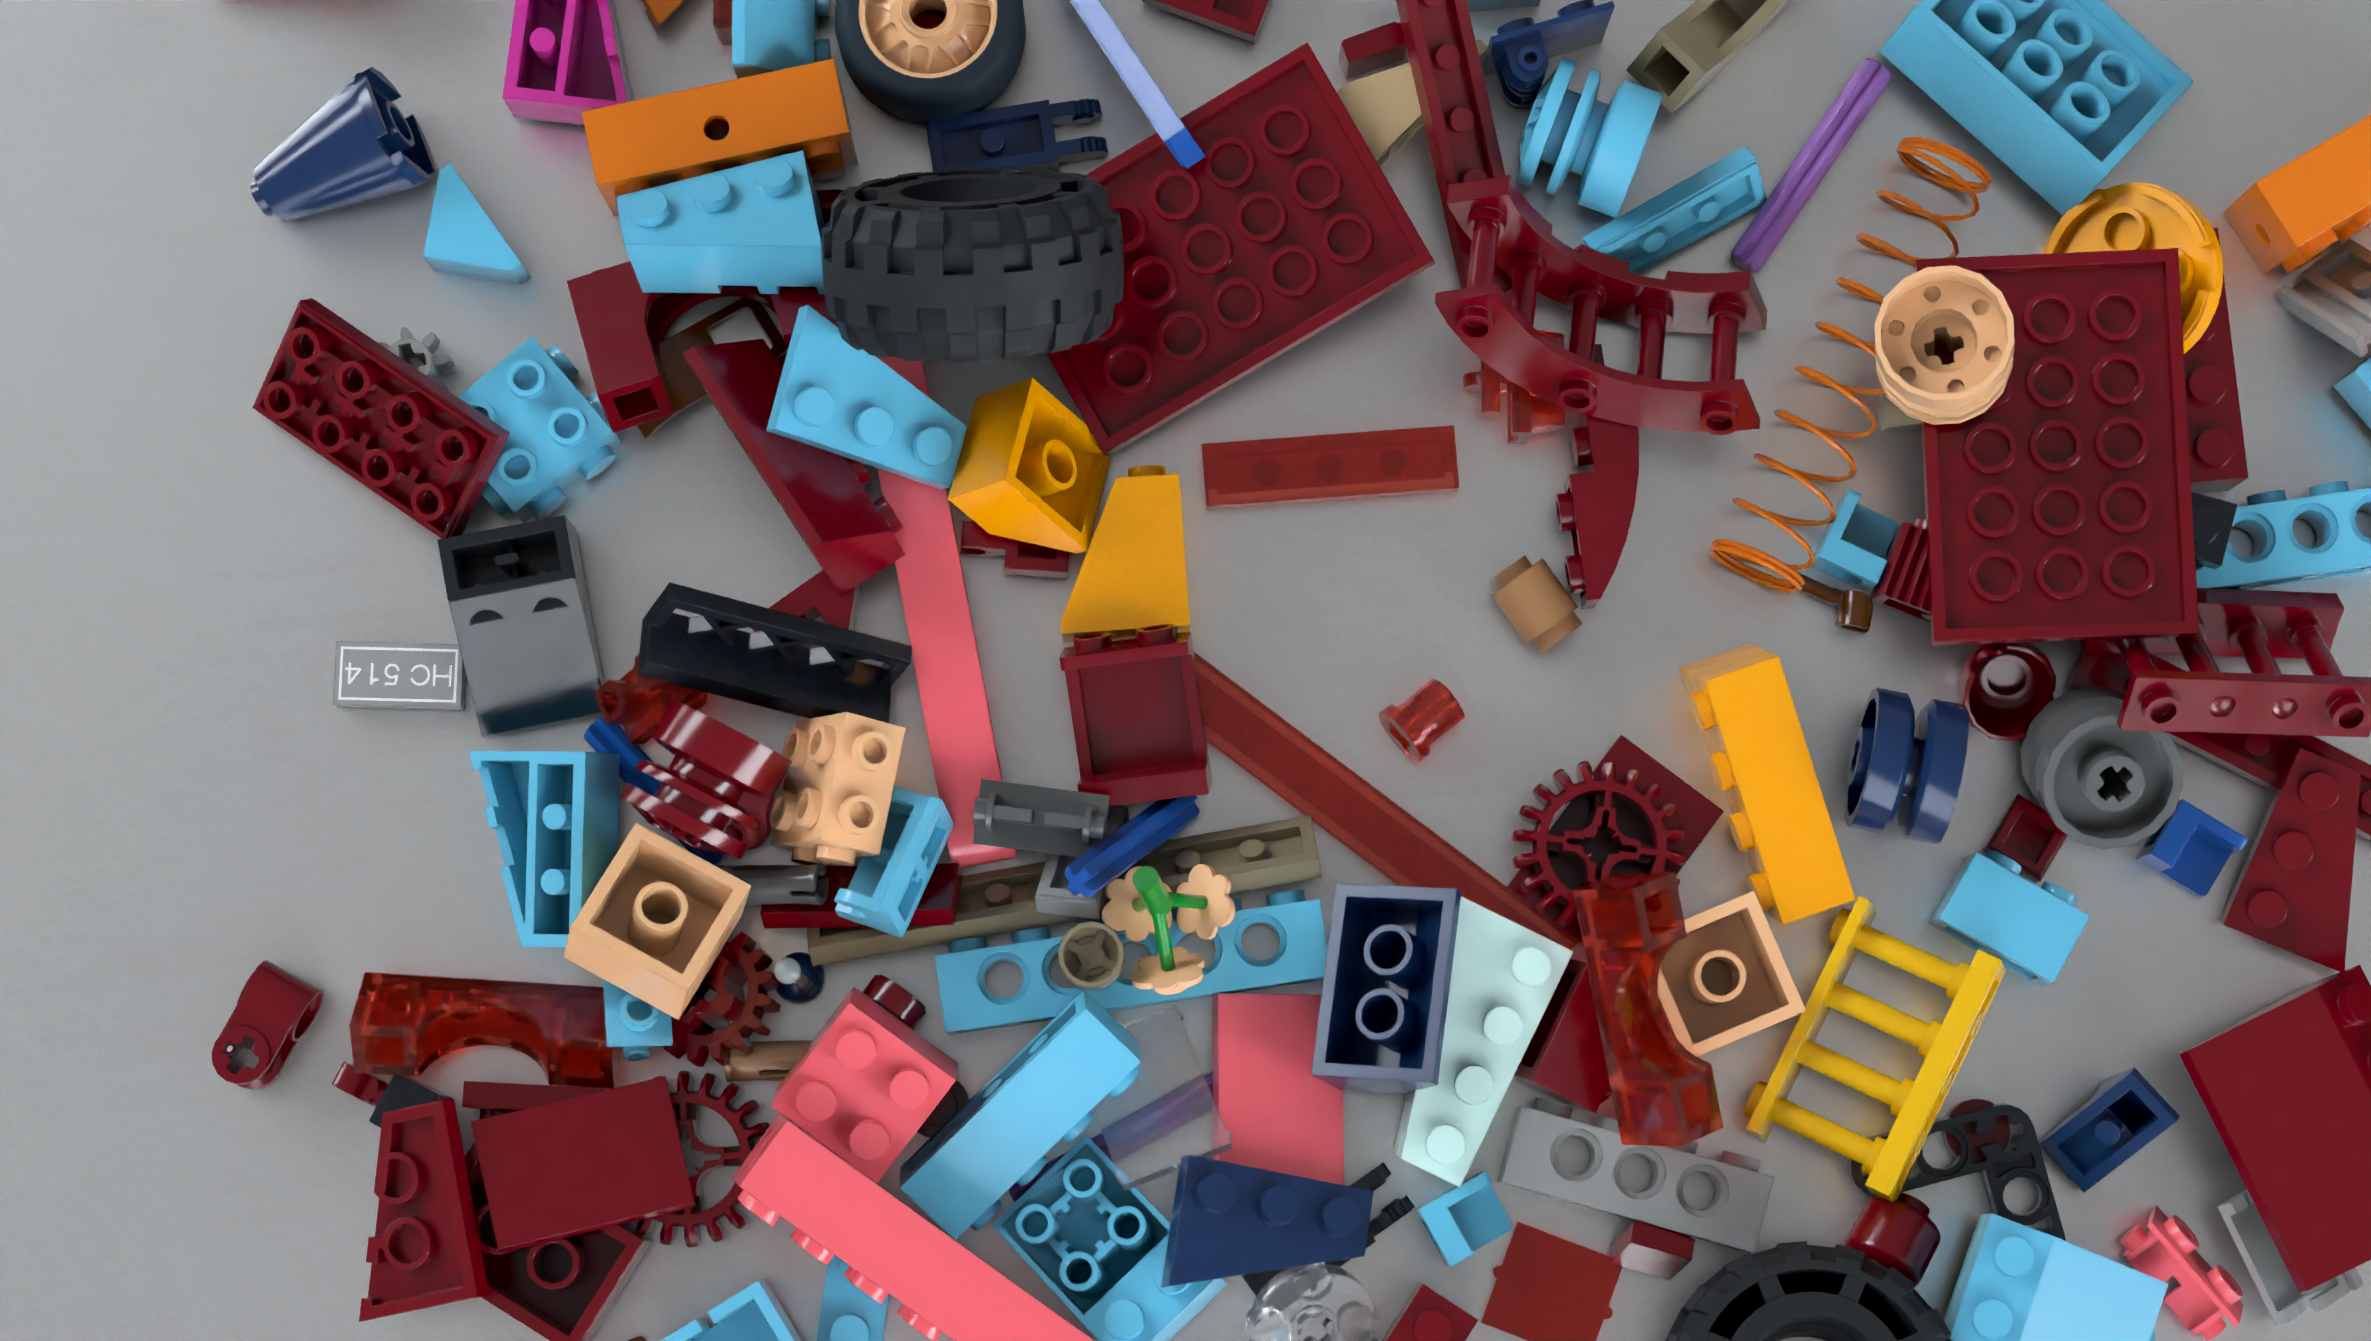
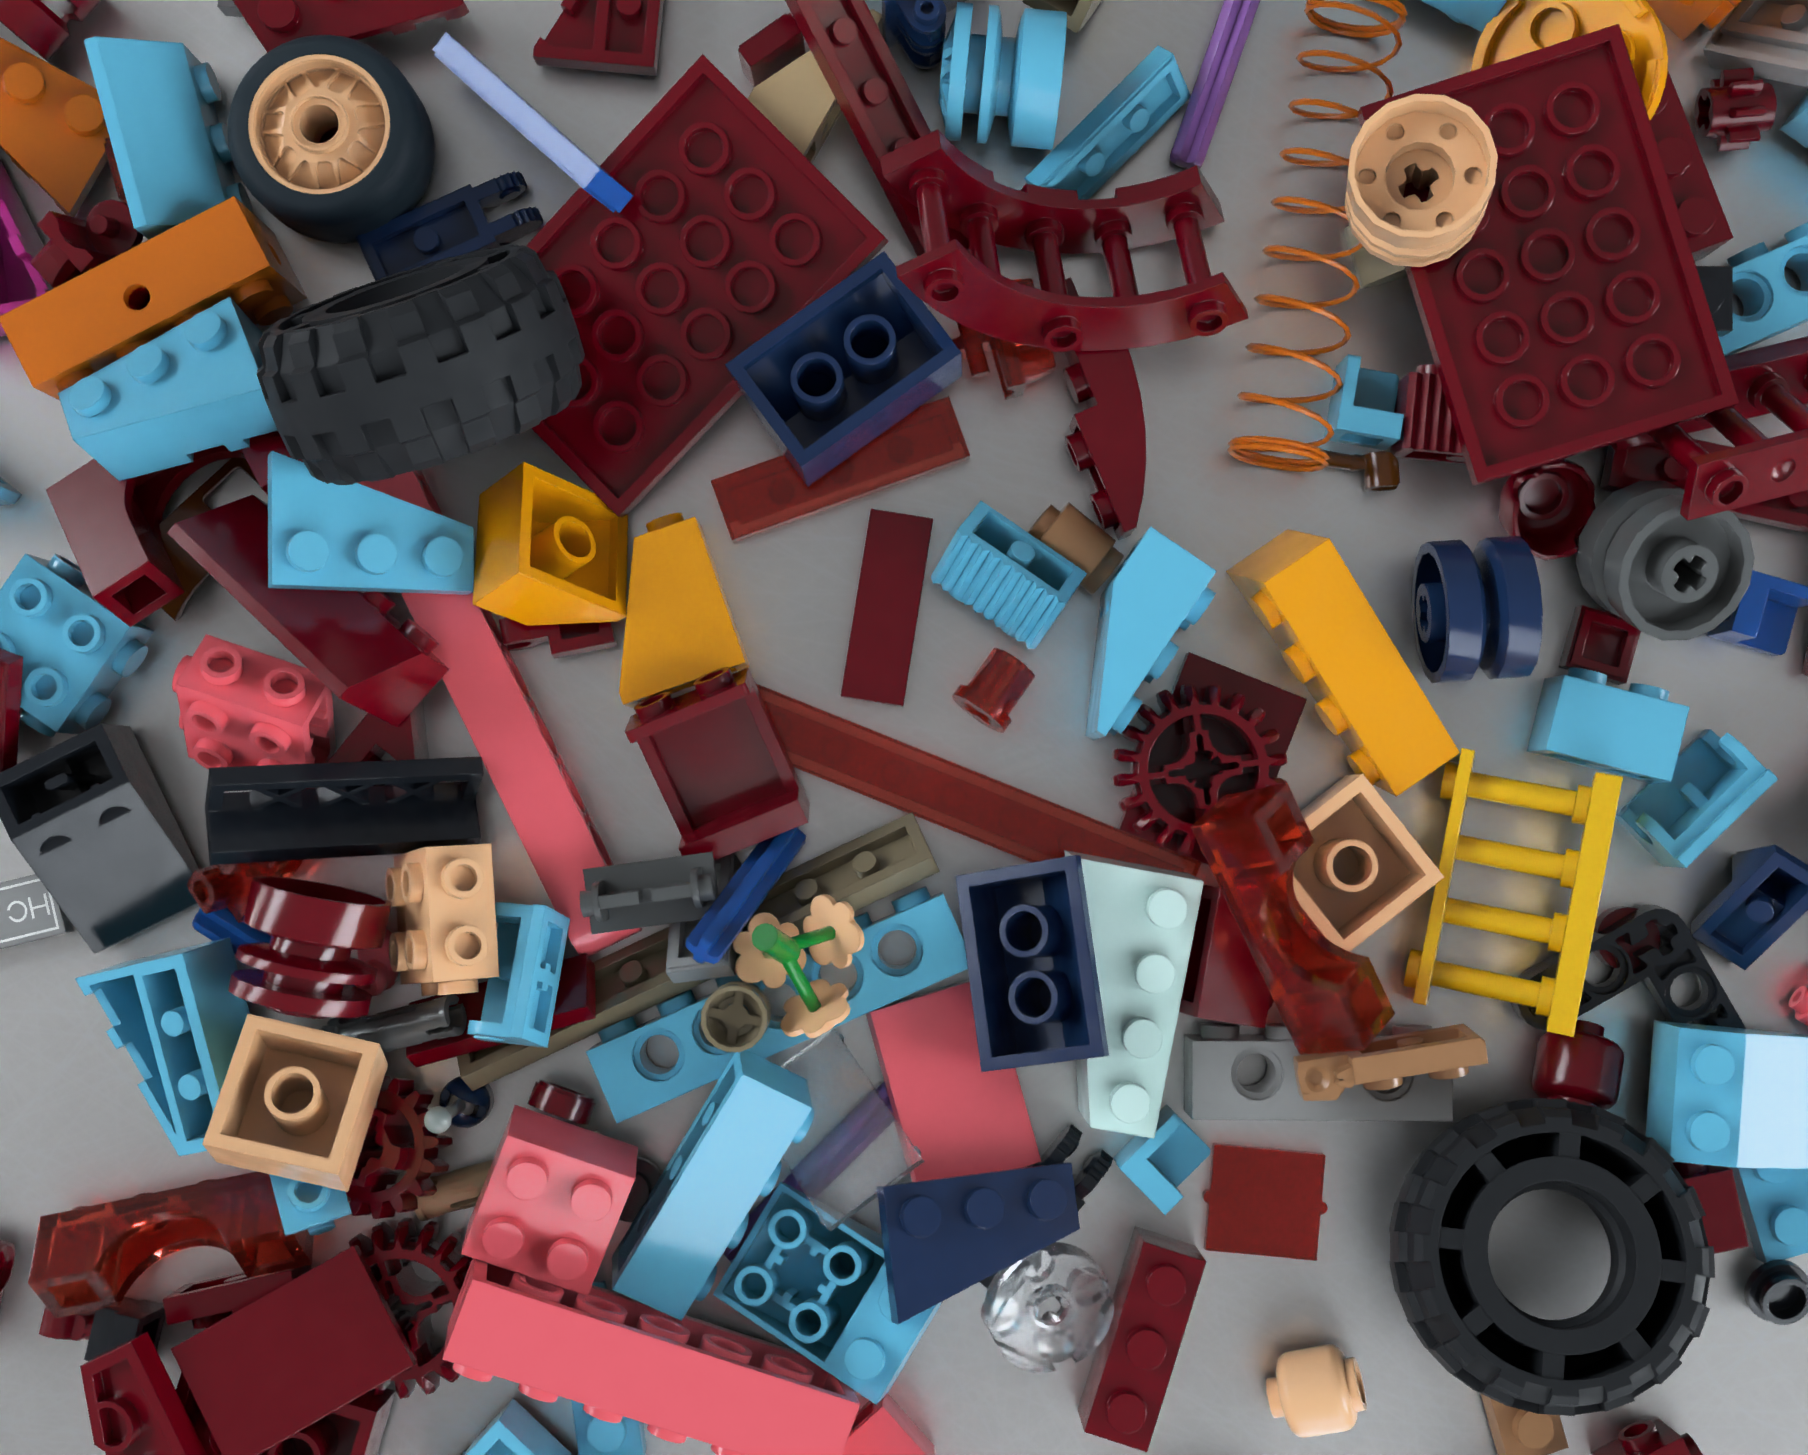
camera: 15 degrees left, 5 degrees up
dark red tile [1609,1220,1695,1281] -> none
none -> dark red hips [30,199,143,288]
none -> coral brick [172,634,336,789]
none -> dark blue slope [725,251,962,486]
none -> dark red tile [841,509,933,707]
none -> medium azure brick [931,501,1087,649]
none -> medium azure slope [1085,526,1217,741]
none -> medium nougat hinge [1293,1024,1488,1101]
none -> medium azure hinge [1615,729,1778,868]
none -> dark red gear [1694,67,1777,152]

